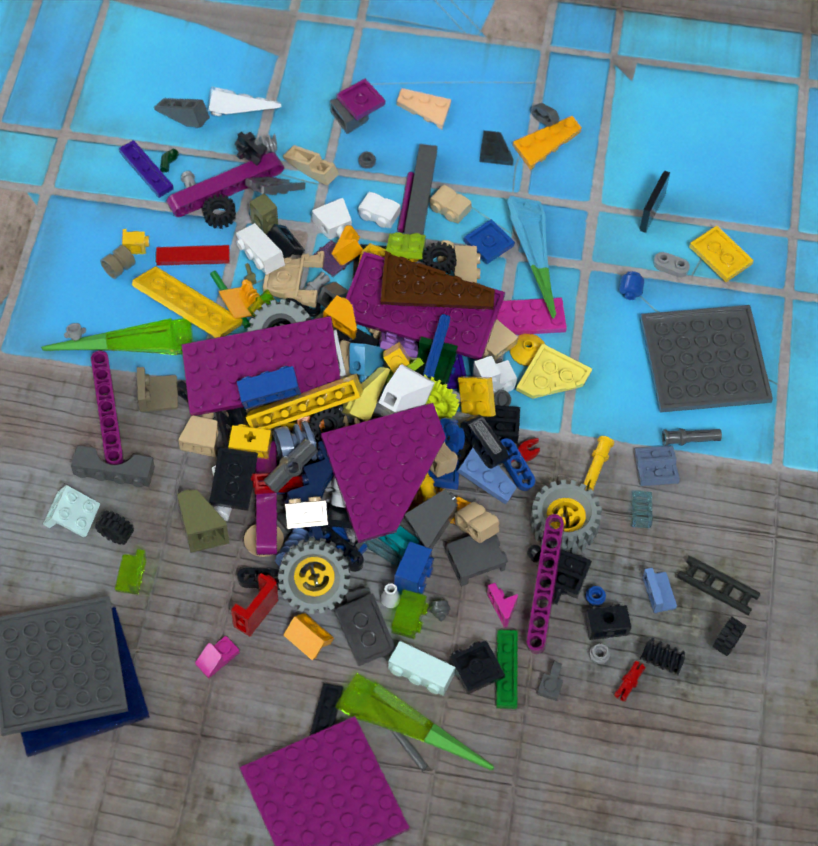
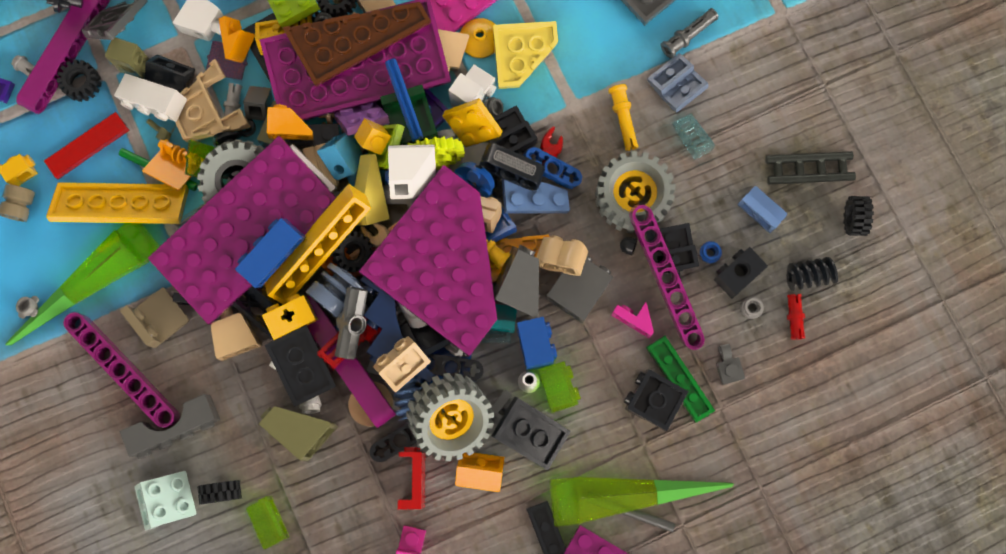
camera: 30 degrees left, 20 degrees up
light aqua brick [388,641,455,695] -> none
dark grey plate [430,601,451,622] -> none

